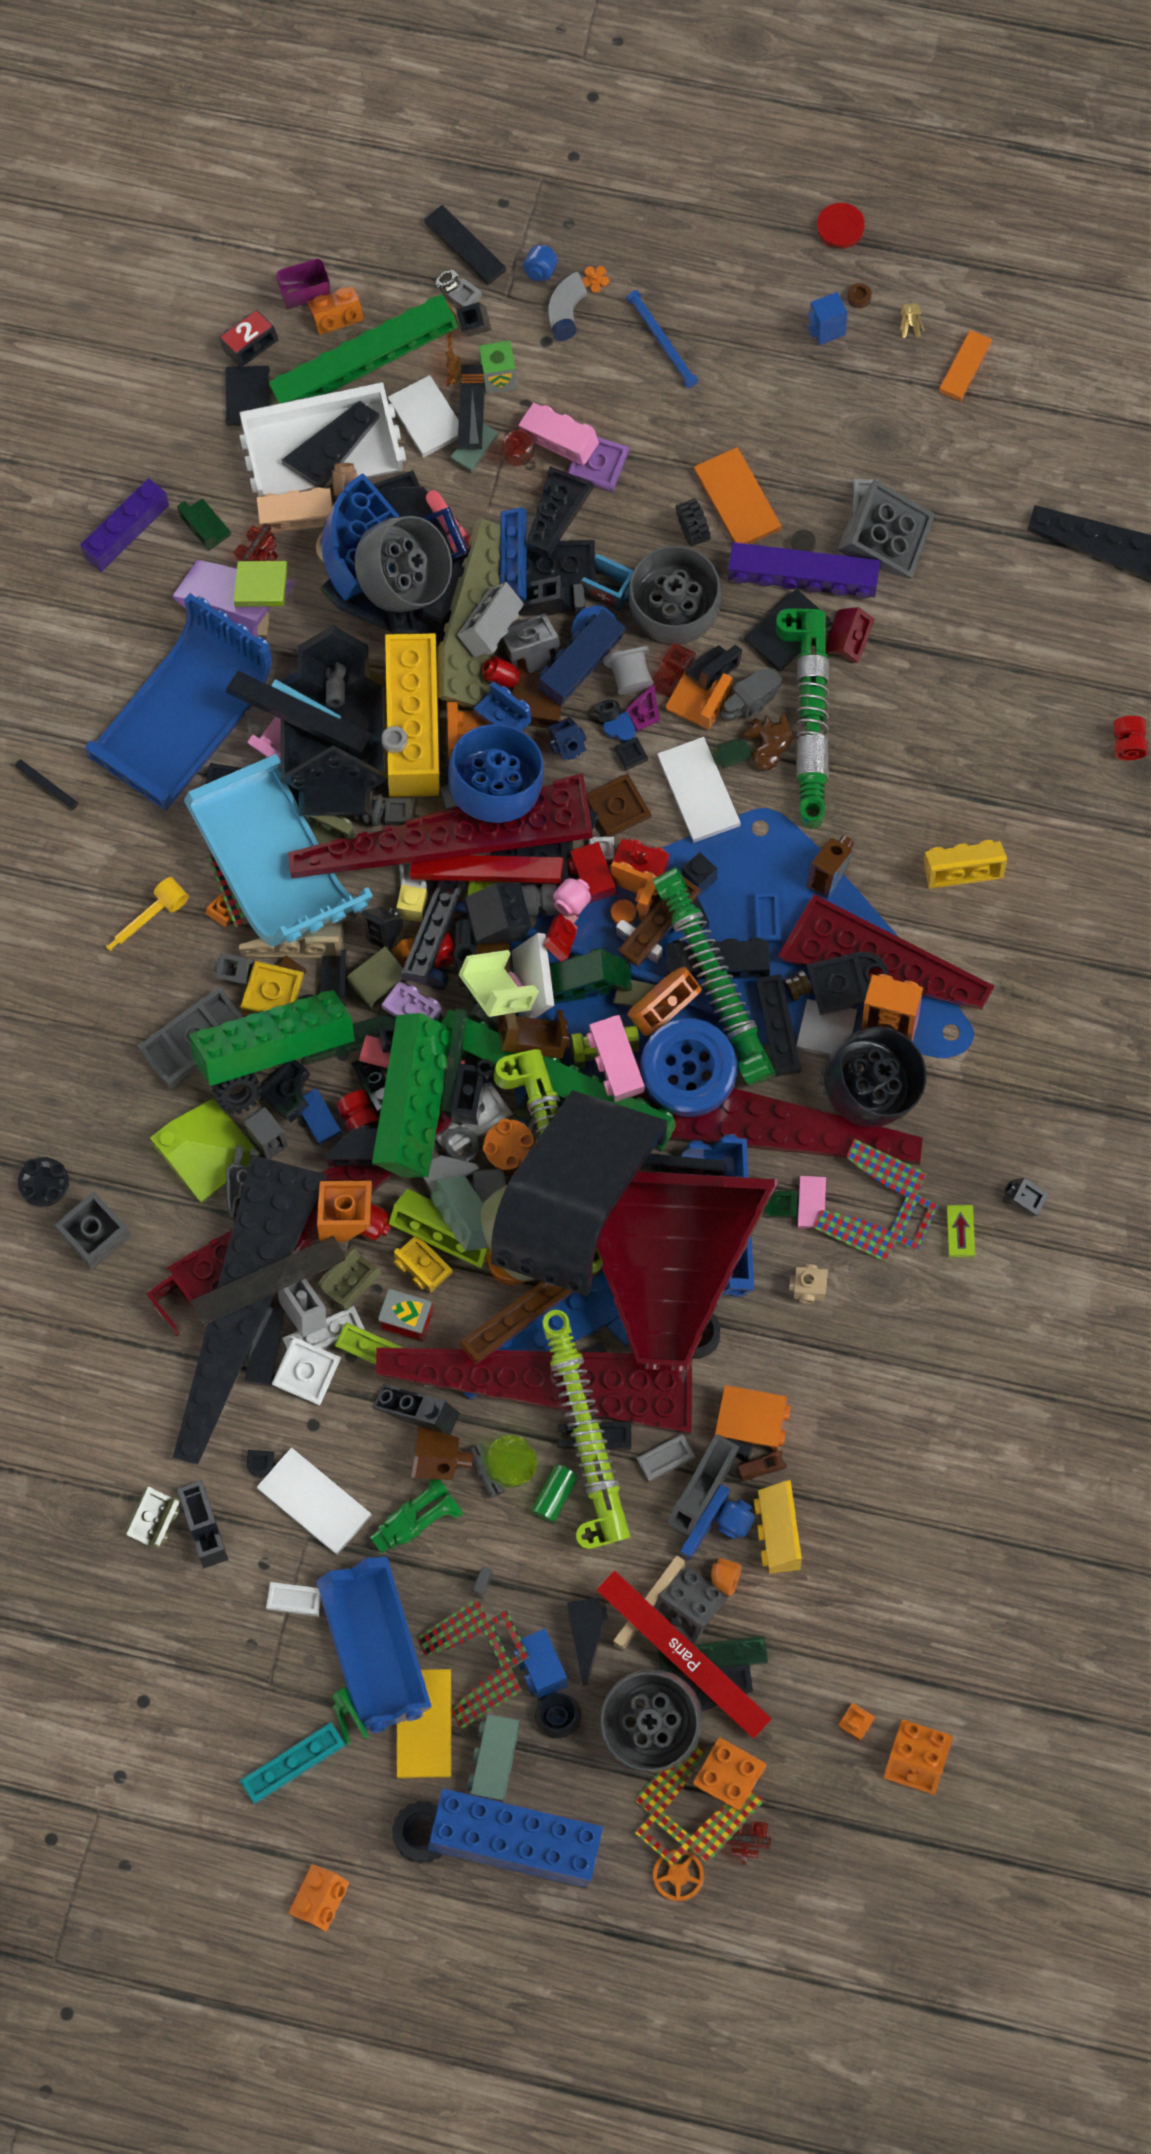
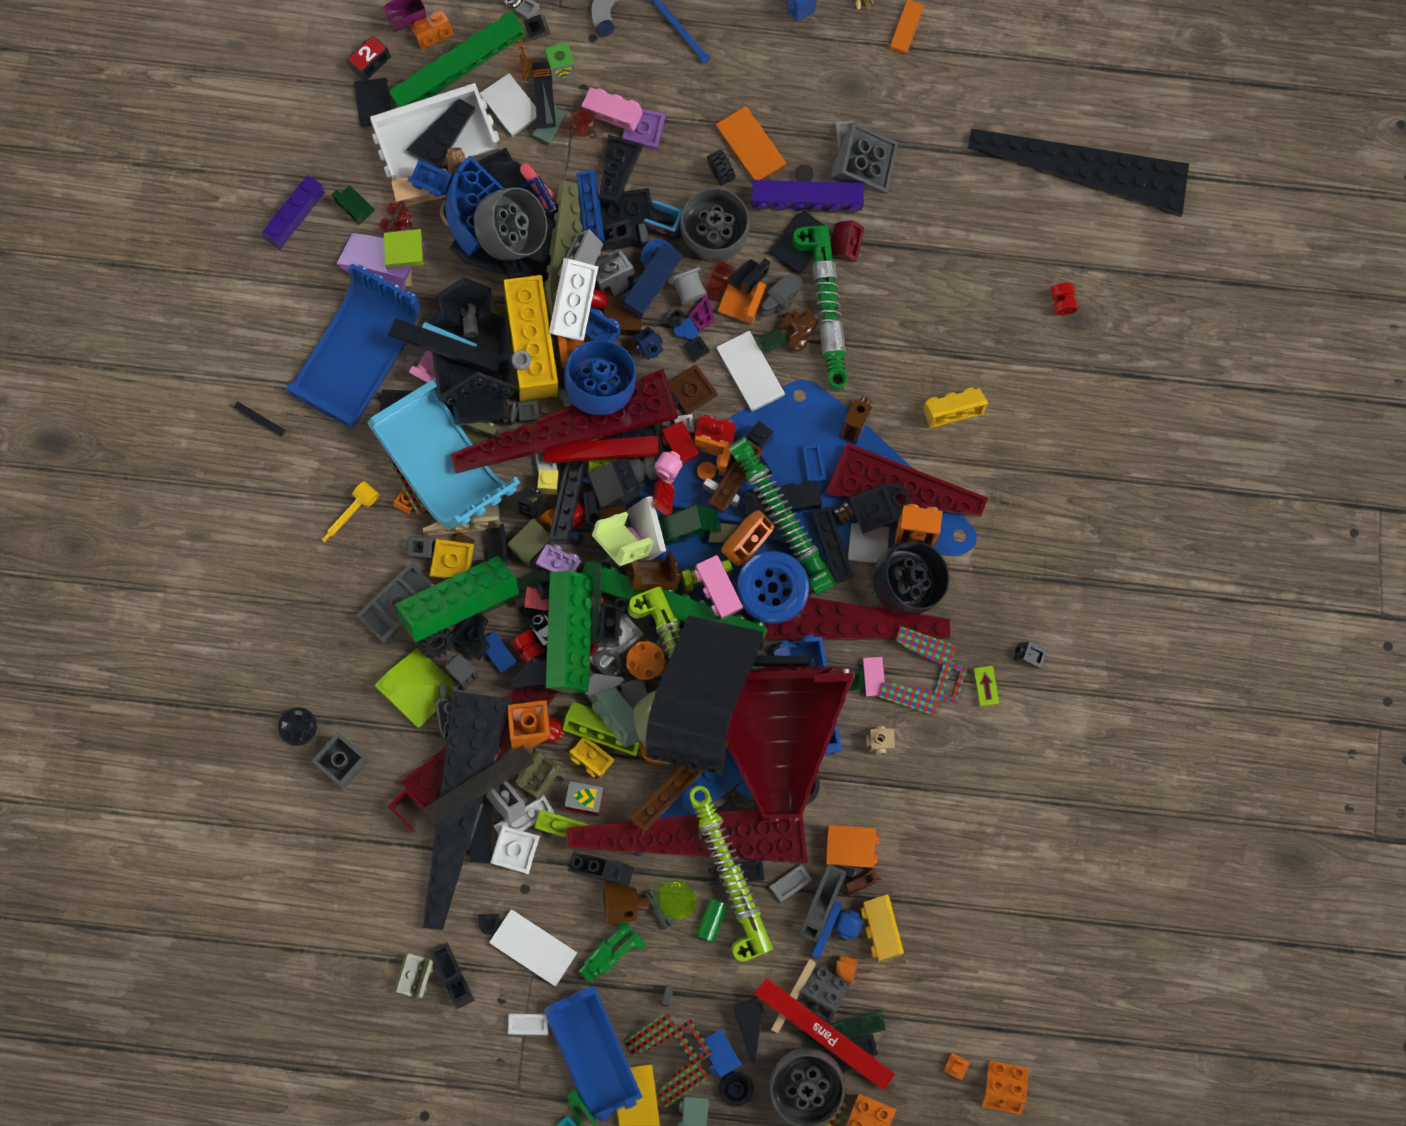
camera: 15 degrees left, 5 degrees up
none -> blue bracket [408,159,454,197]
none -> white tile [549,258,598,341]

